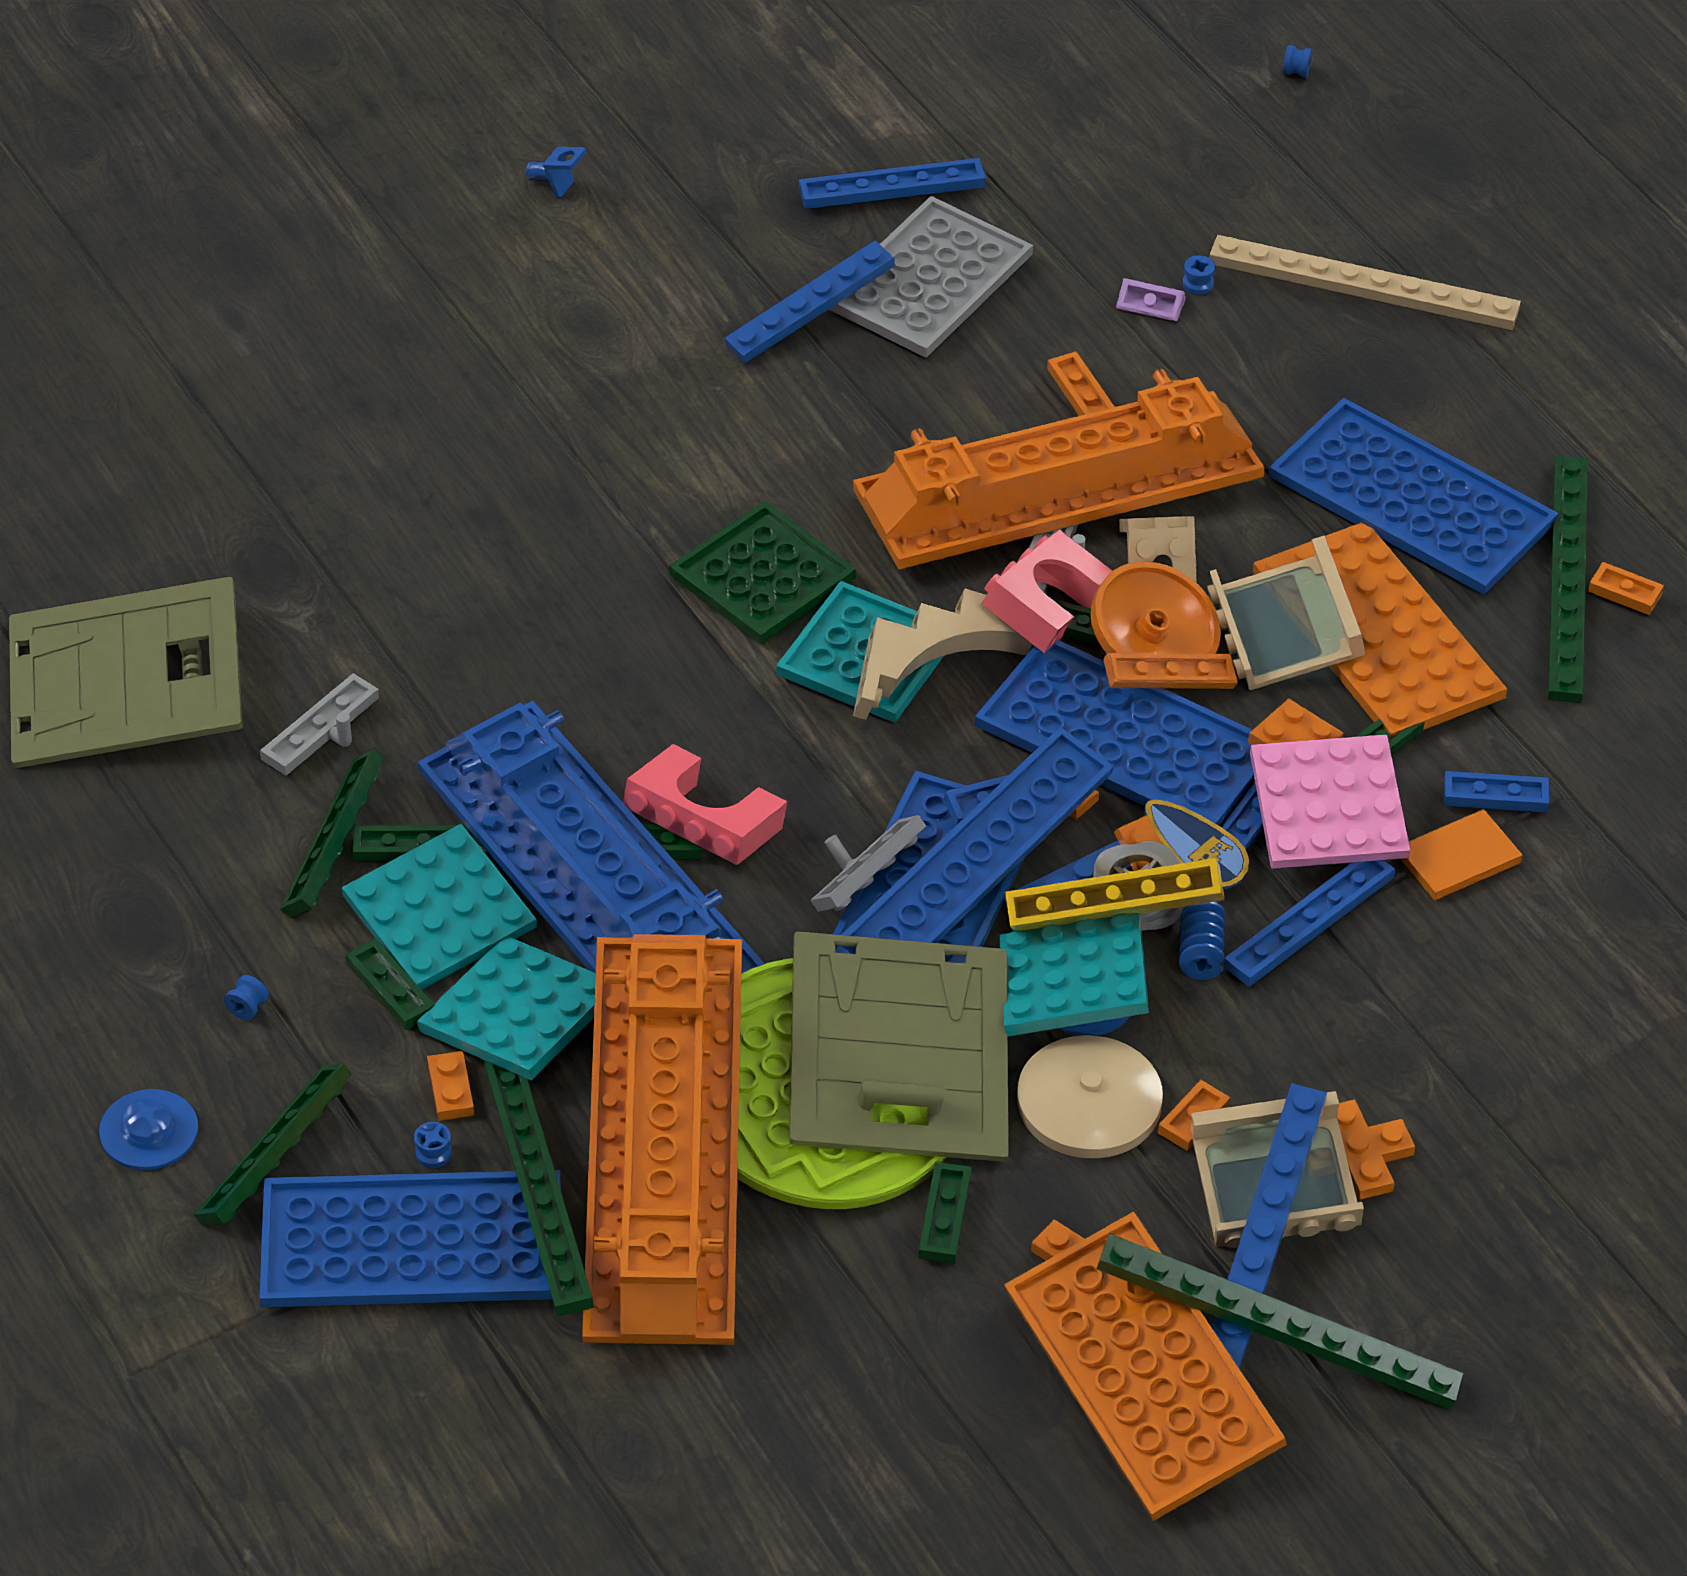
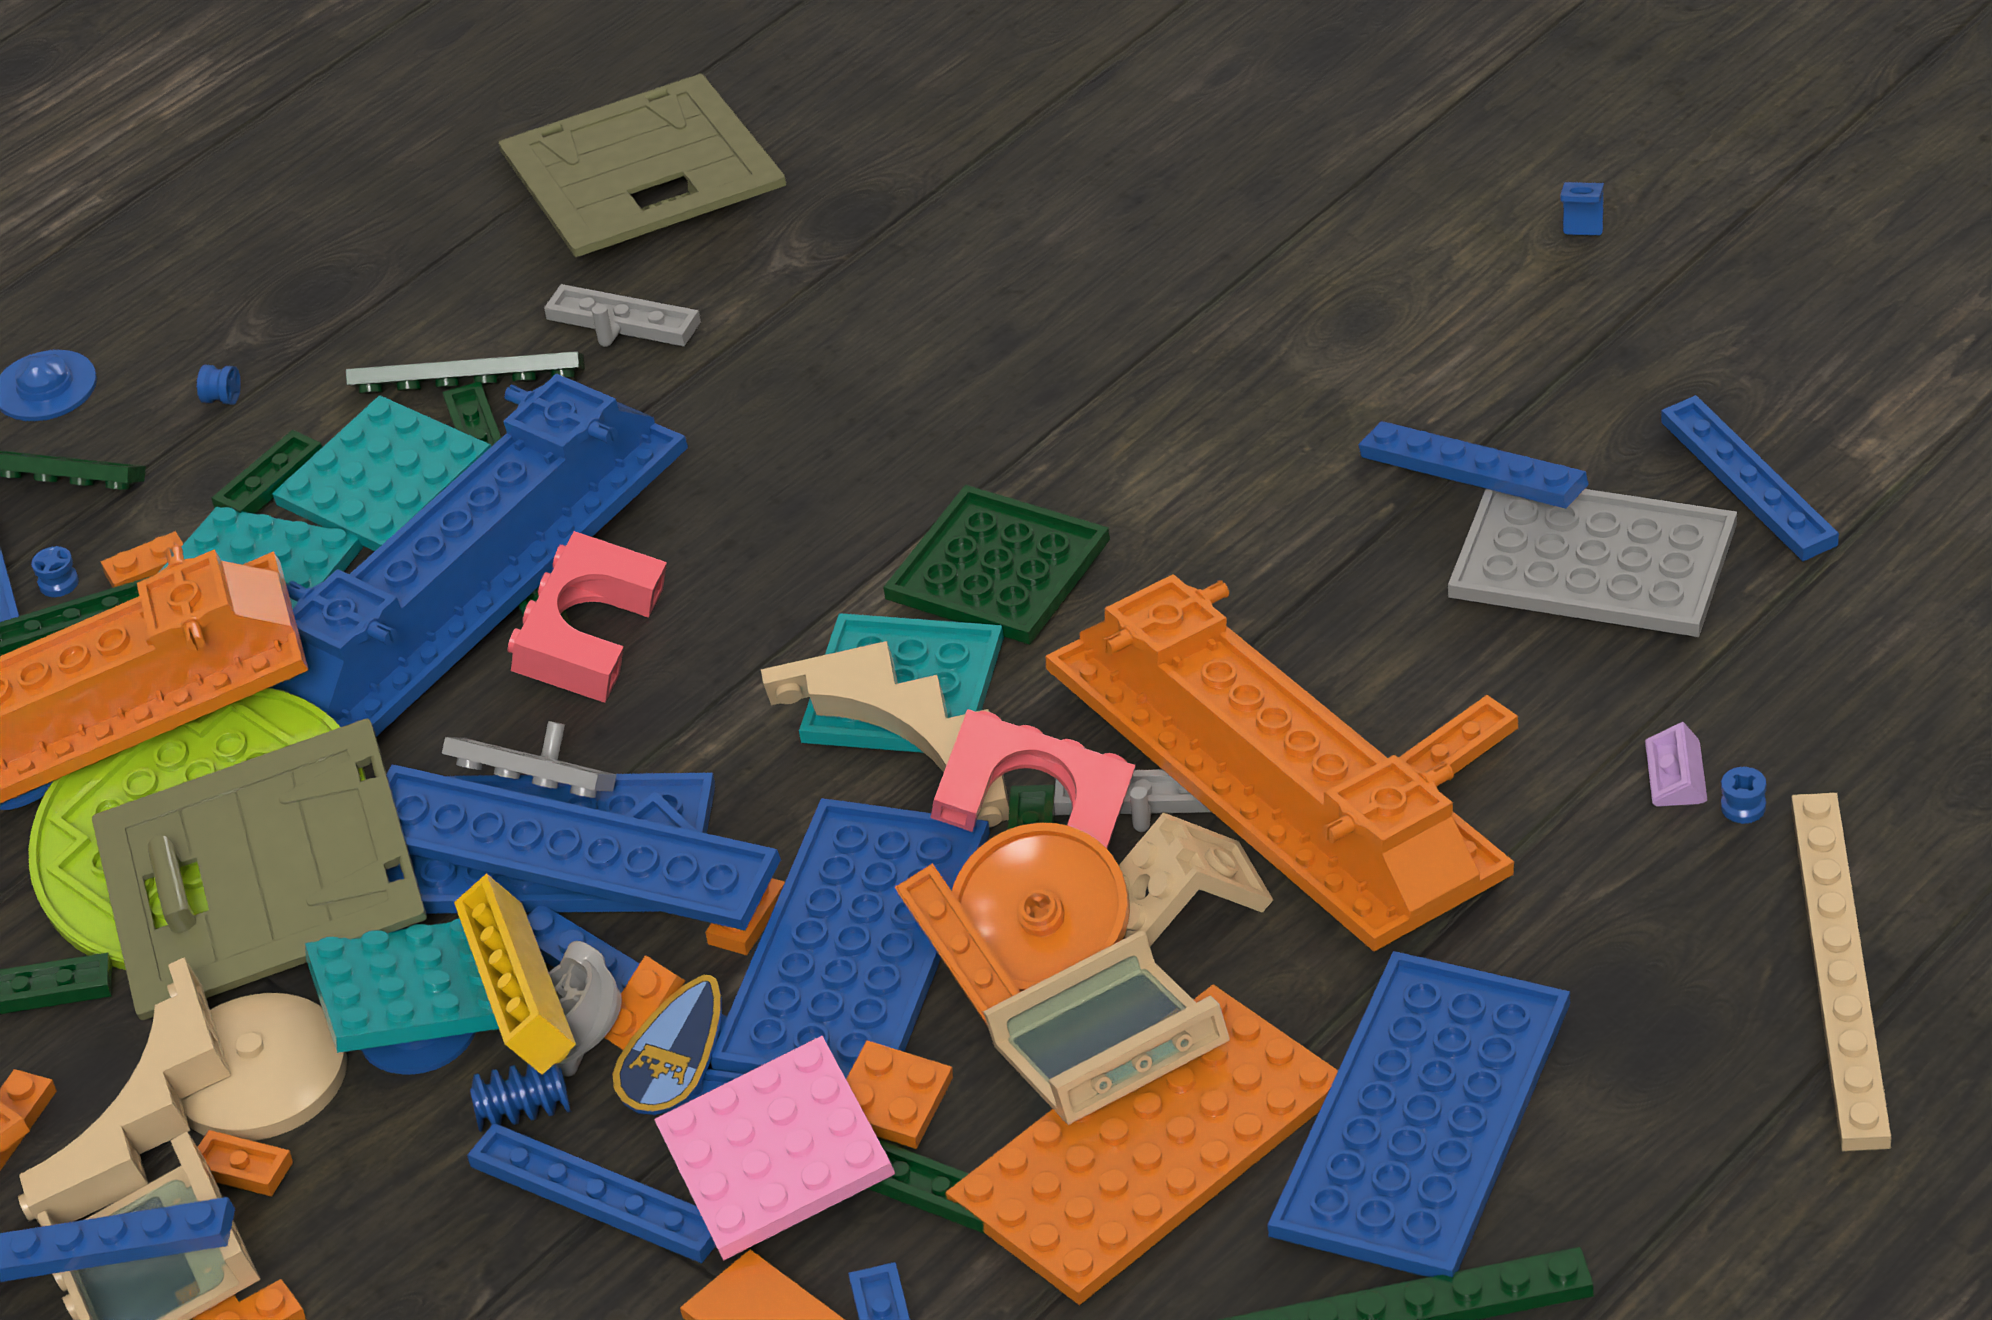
camera: 80 degrees right, 5 degrees down
none -> tan arch [18,957,231,1227]

